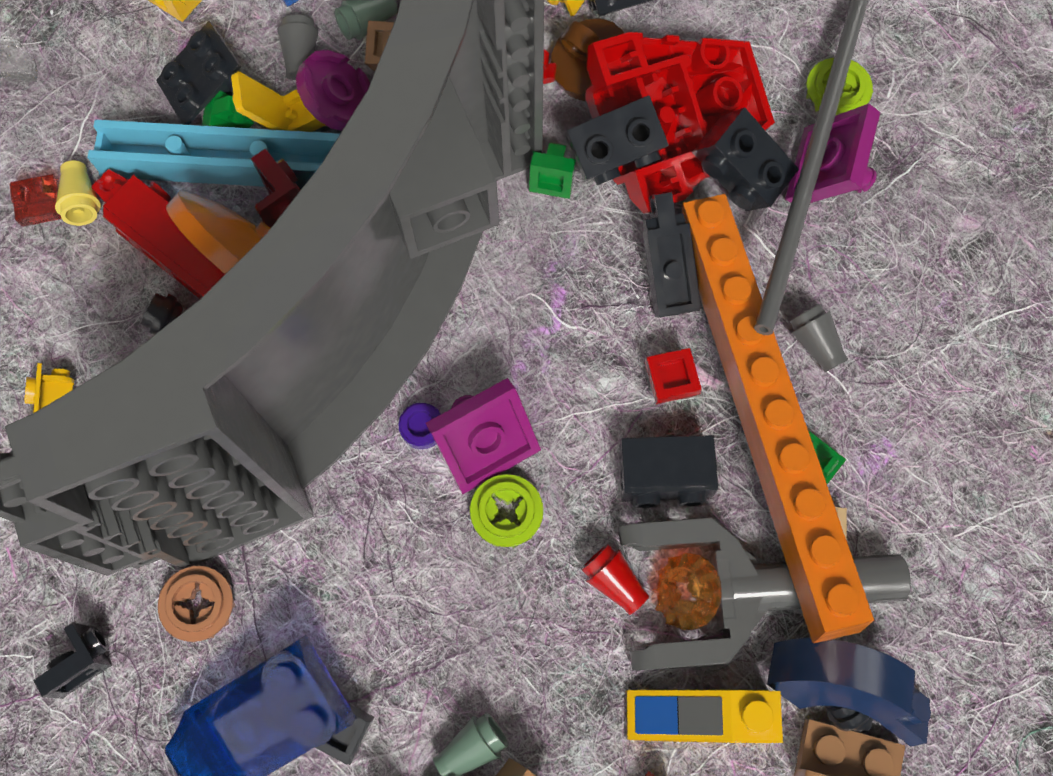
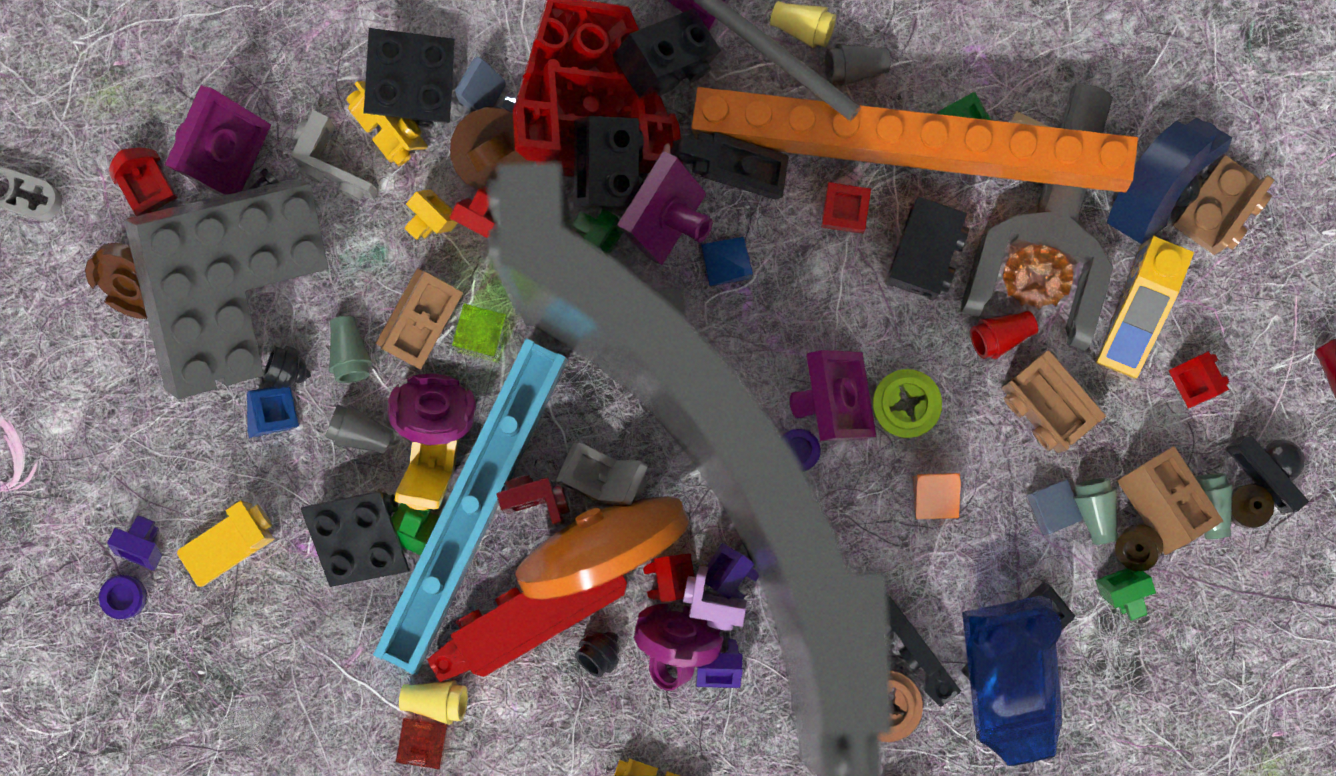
camera: 75 degrees left, 10 degrees up
none -> sand blue slope [455,56,506,111]
none -> magenta tile [617,151,713,265]
none -> blue slope [702,236,753,287]
none -> light yellow cone [770,1,836,48]
none -> black hinge [887,593,962,707]
none -> orange slope [913,473,961,520]
none -> medium nougat hinge [1001,350,1106,454]
none -> sand blue slope [1026,479,1083,535]

